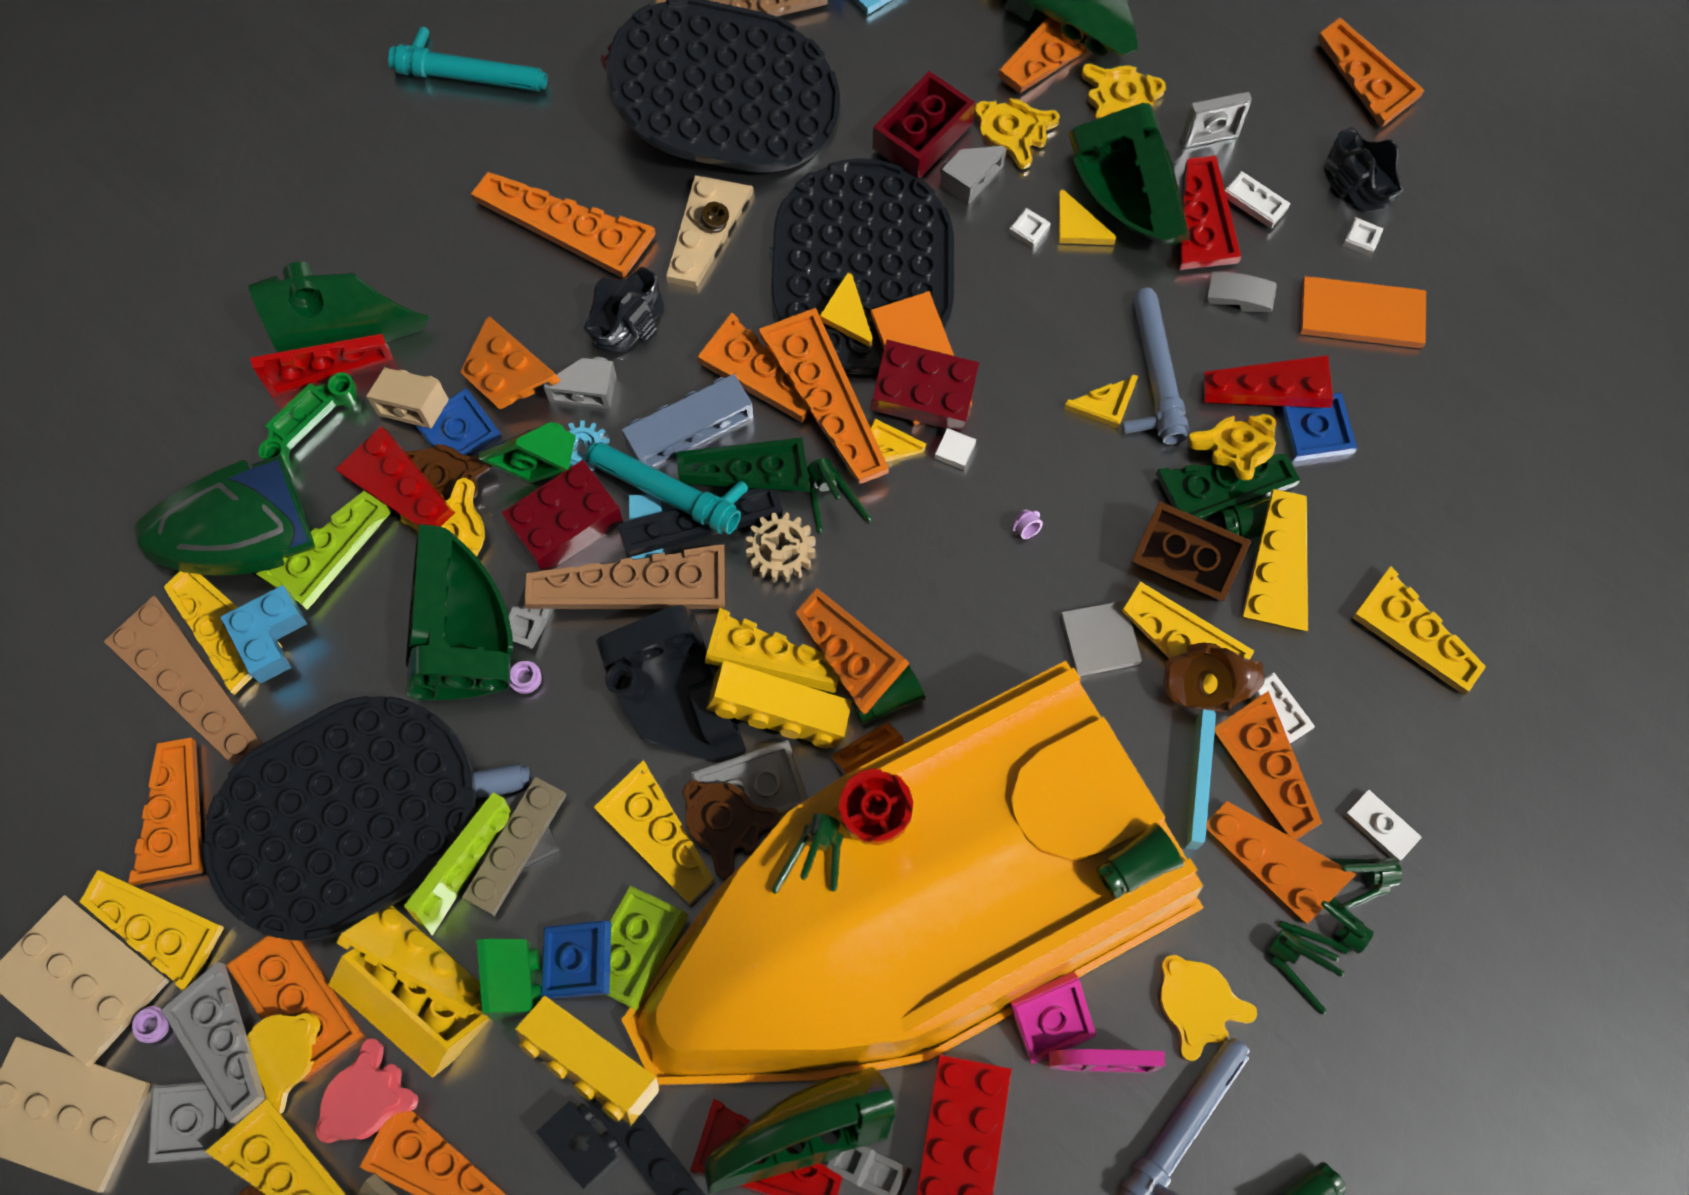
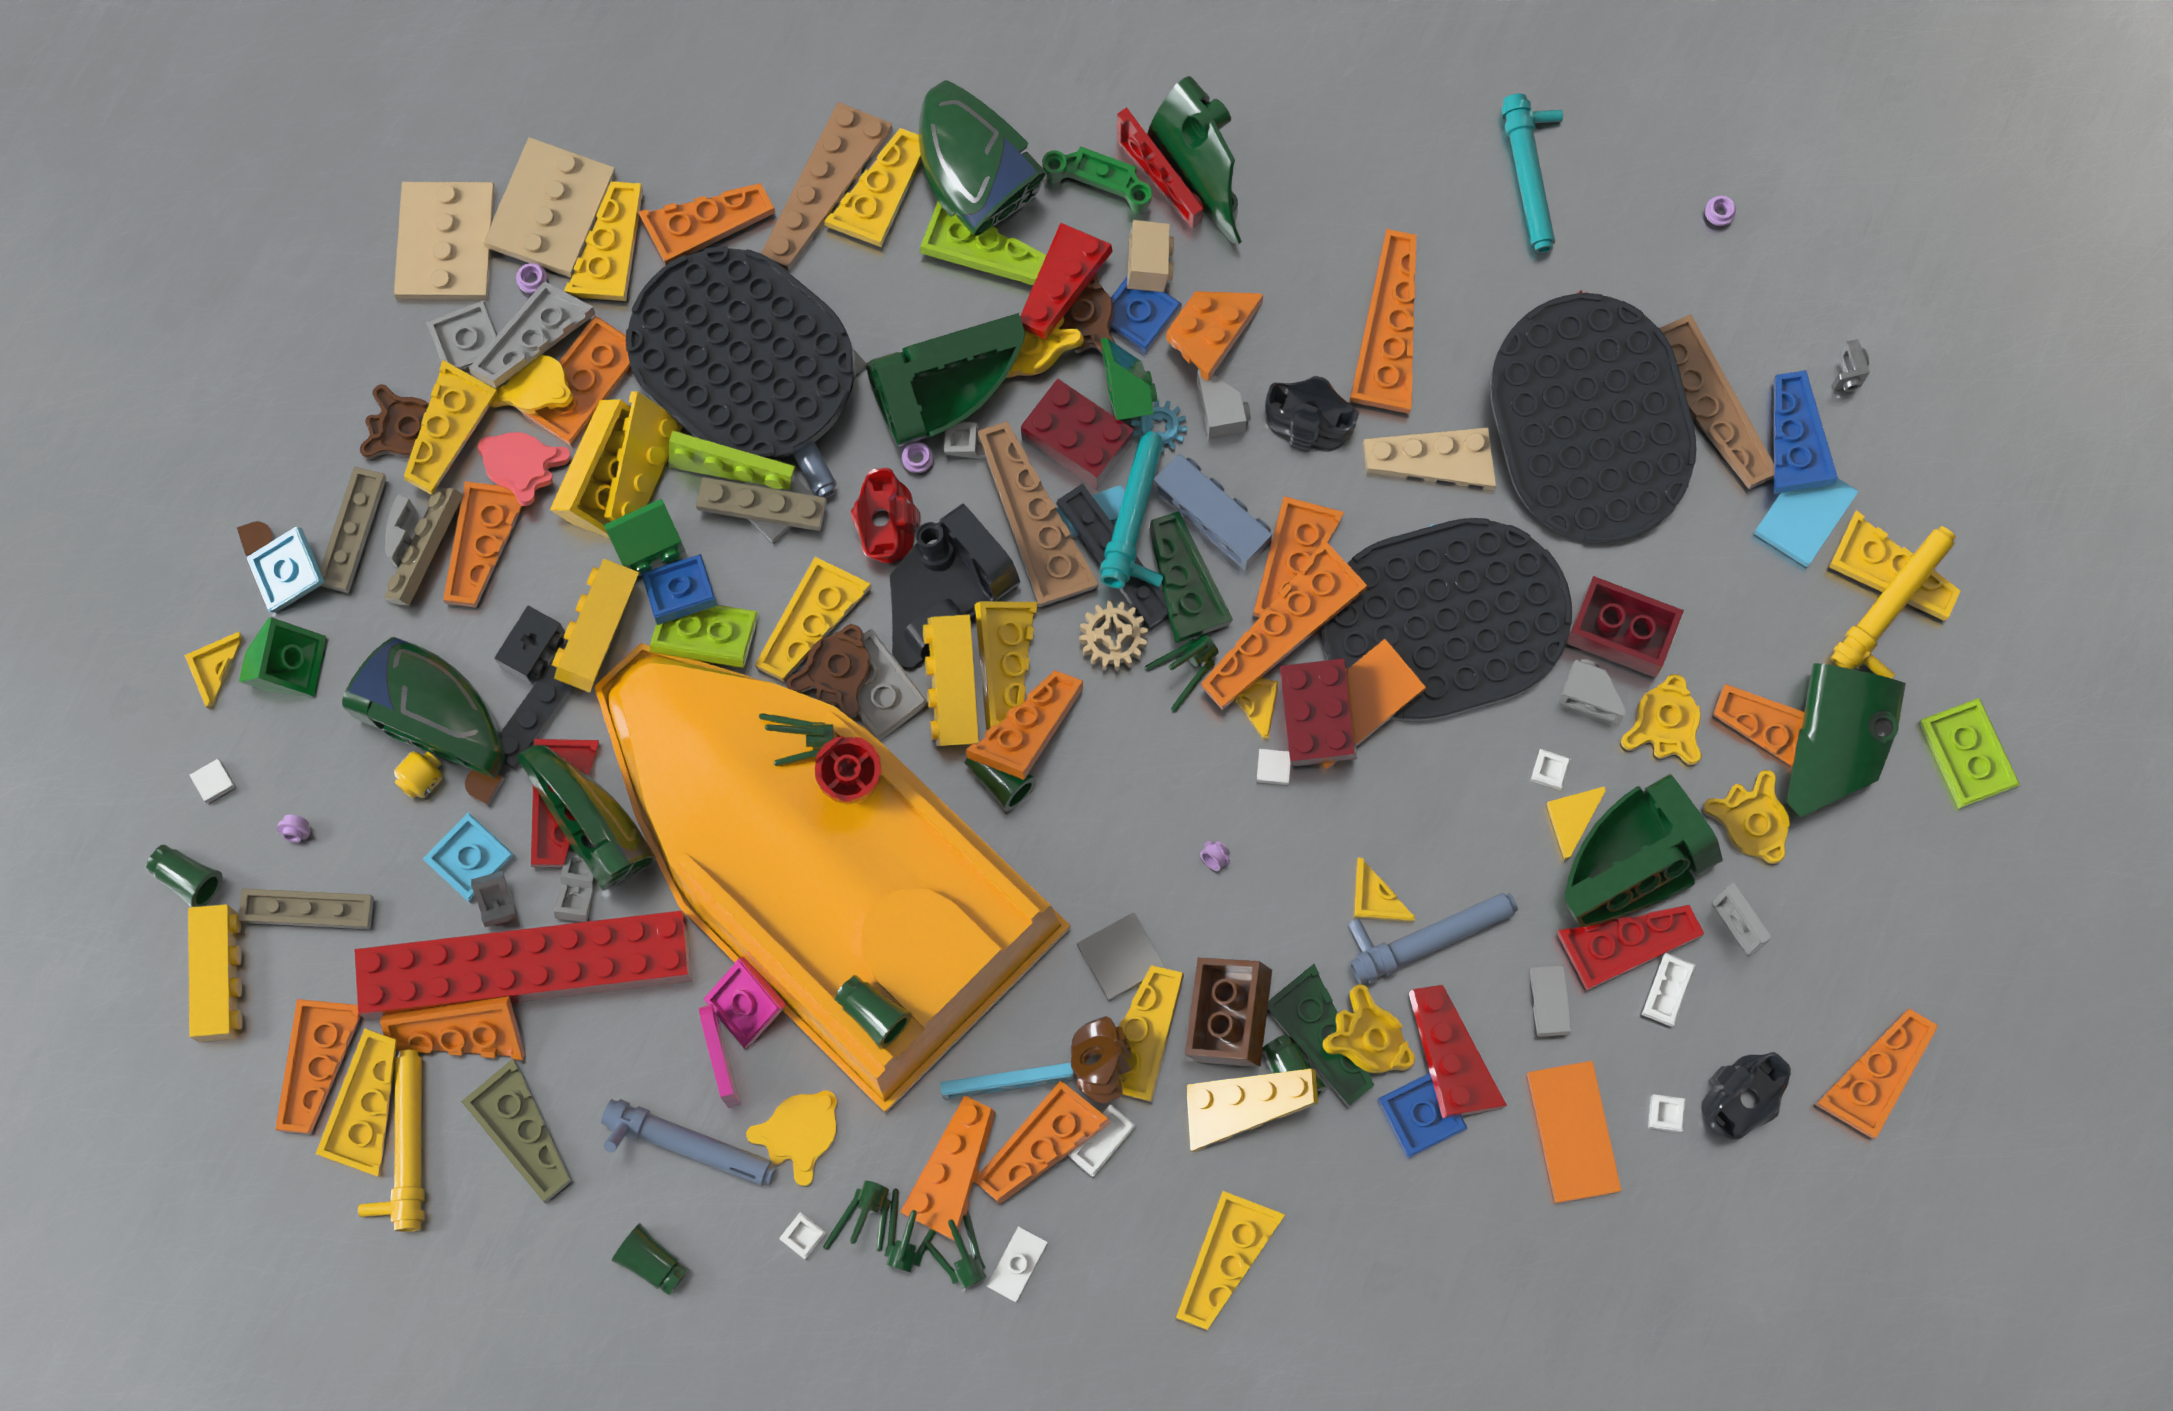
camera: 75 degrees right, 5 degrees up
dark azure brick [221,585,307,684] -> none
dark brown bush [700,202,729,233] -> none
yellow tile [820,273,872,347] -> none
orange plate [831,722,905,775] -> none
none -> white tile [779,1212,827,1260]
none -> red piece [850,468,921,563]

